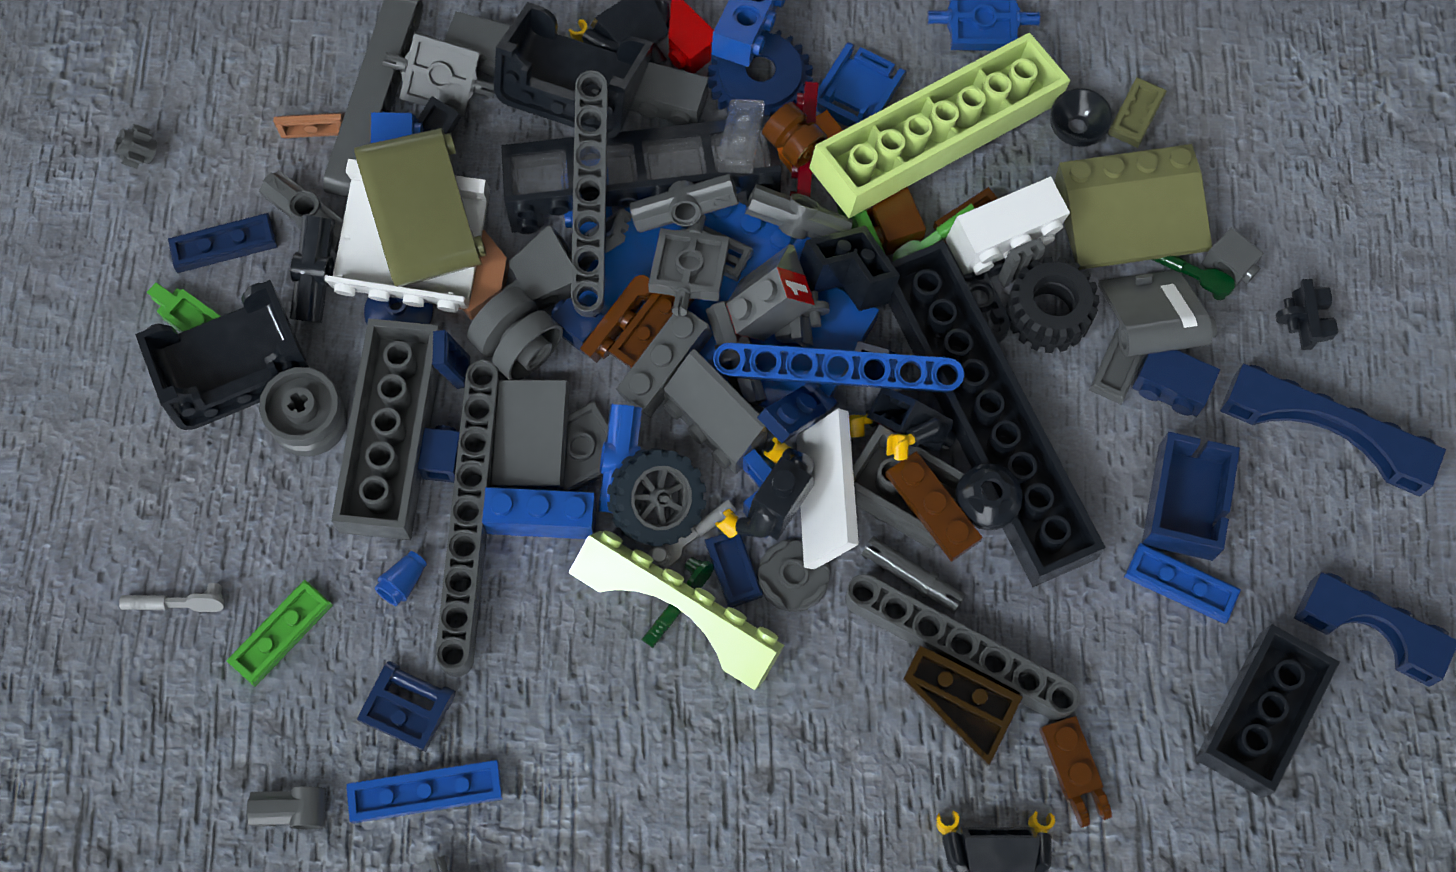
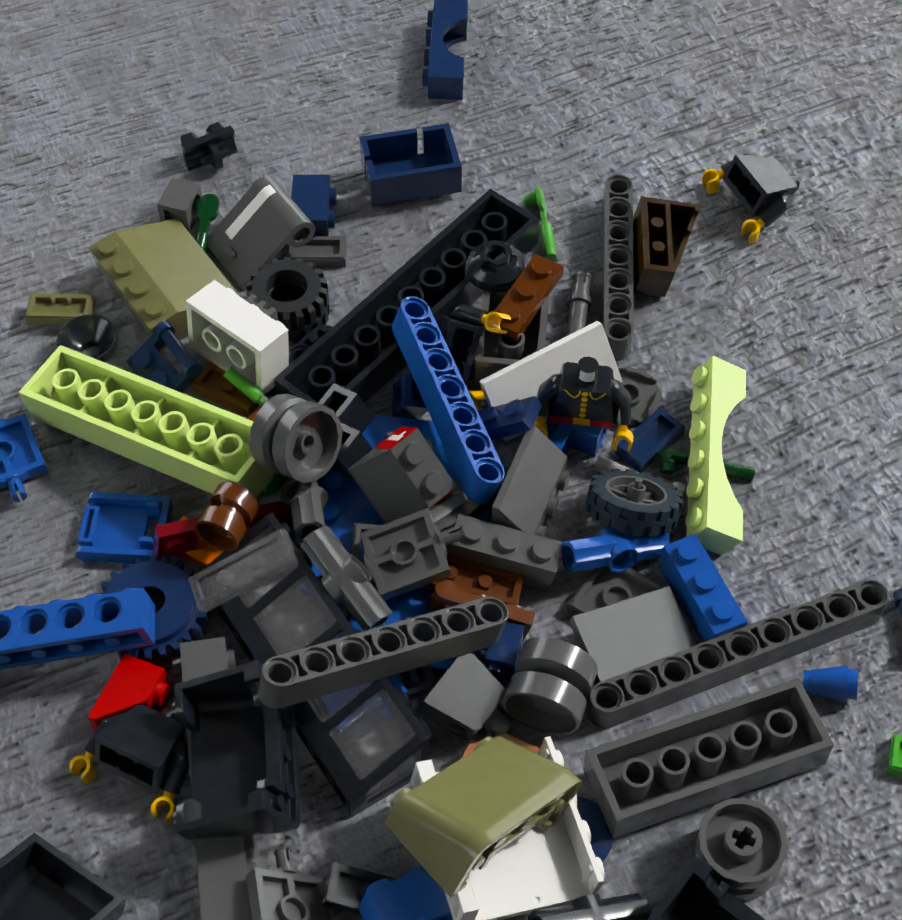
camera: 115 degrees left, 15 degrees down
dark blue brick [418,425,460,483] -> none
dark blue plate [432,330,470,389] -> none
reddish brown hinge [1039,716,1112,828] -> none
blue tile [1124,543,1241,624] -> none
black brick [1195,624,1340,798] -> none
dark blue arch [1220,363,1446,497] -> none
none -> dark blue plate [126,321,203,393]
none -> dark grey wheel [249,394,342,483]
none -> bright green piece [523,186,557,261]

